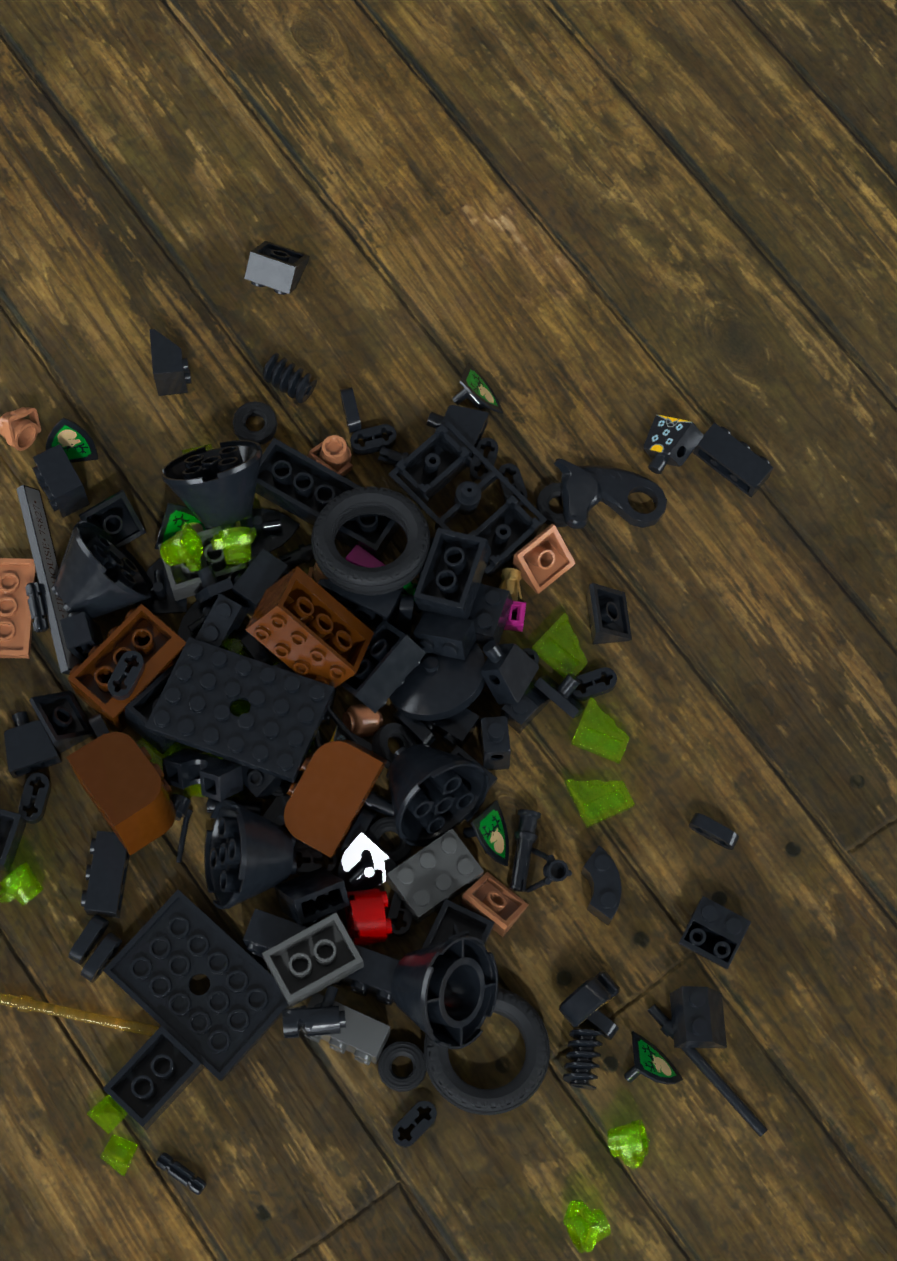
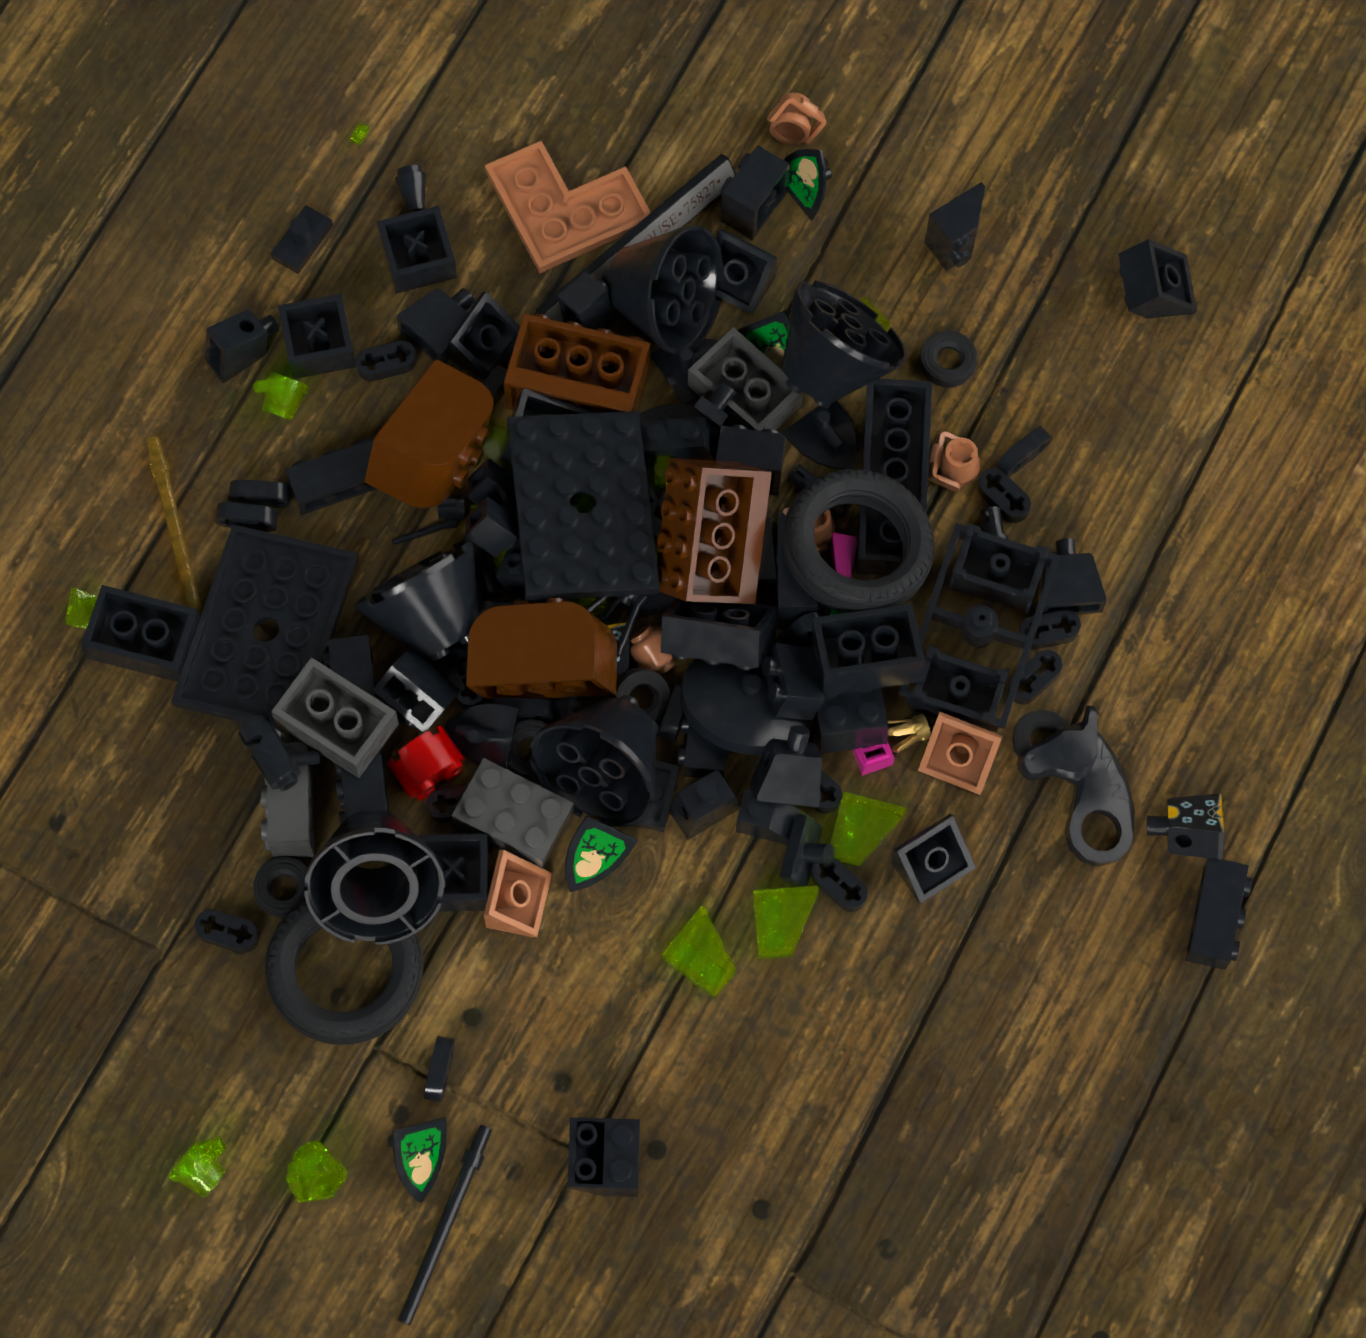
camera: 65 degrees right, 0 degrees up
black axle [25,582,49,633] -> none
clear neon green slope [101,1134,138,1176] -> none
black beam [108,651,145,700] -> none
black axle [156,1152,207,1195] -> none
clear neon green piece [160,524,203,572] -> none
clear neon green piece [211,527,256,565] -> none
black piece [263,352,317,403] -> none
black shield [452,363,503,414] -> none
black pin [509,809,541,892] -> none
black plant [526,847,572,893] -> none
black animal [559,971,620,1027] -> none
black piece [562,1029,604,1090] -> none
black brick [581,846,621,926] -> none
black slope [670,986,727,1049] -> none
black beam [689,813,739,850] -> none

